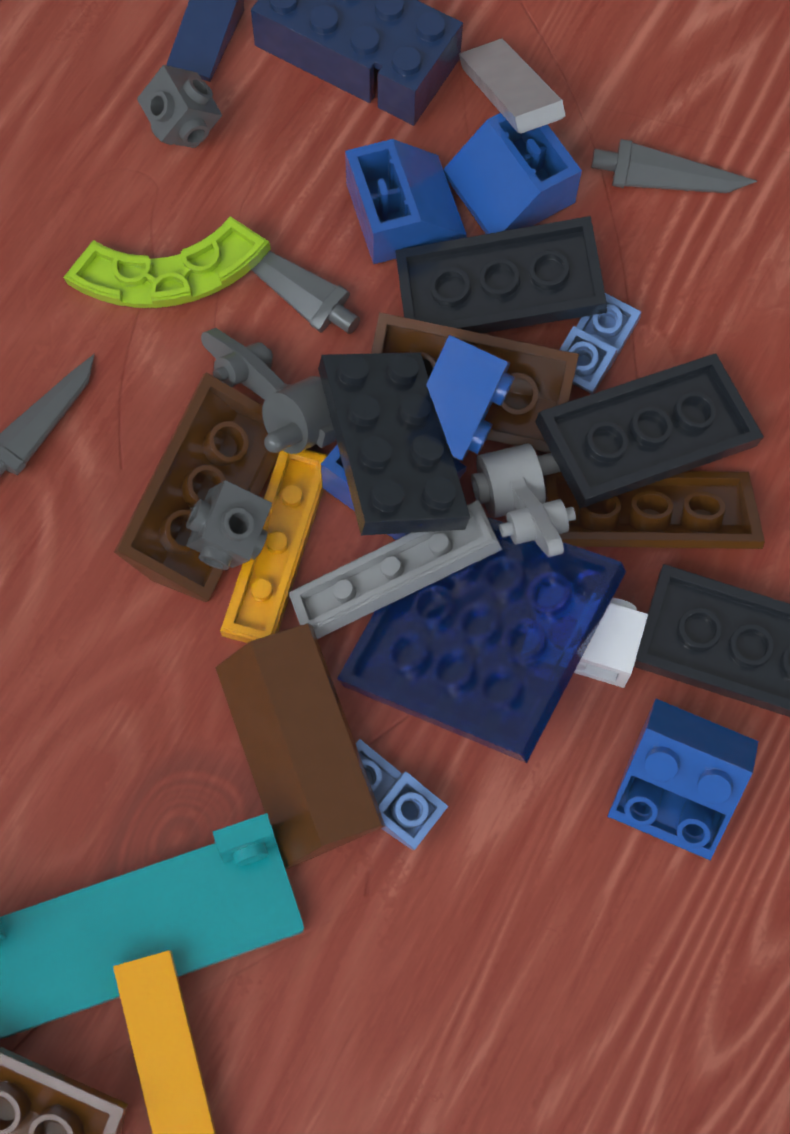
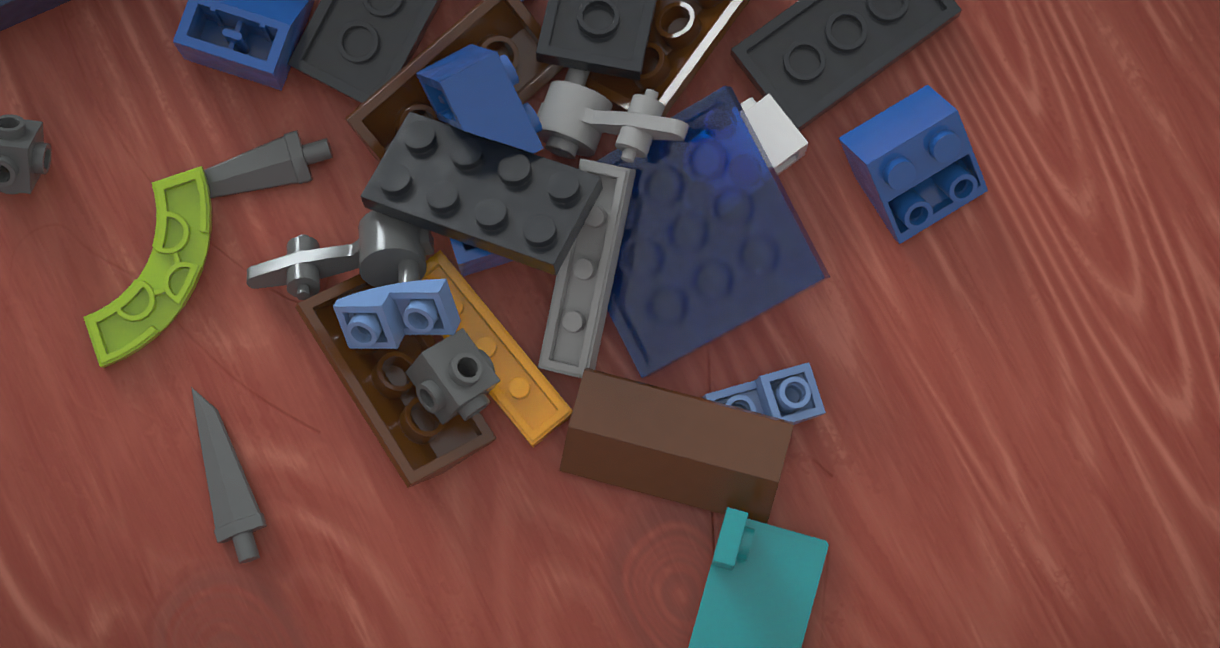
camera: 50 degrees left, 10 degrees up
none -> medium blue slope [333,279,461,349]

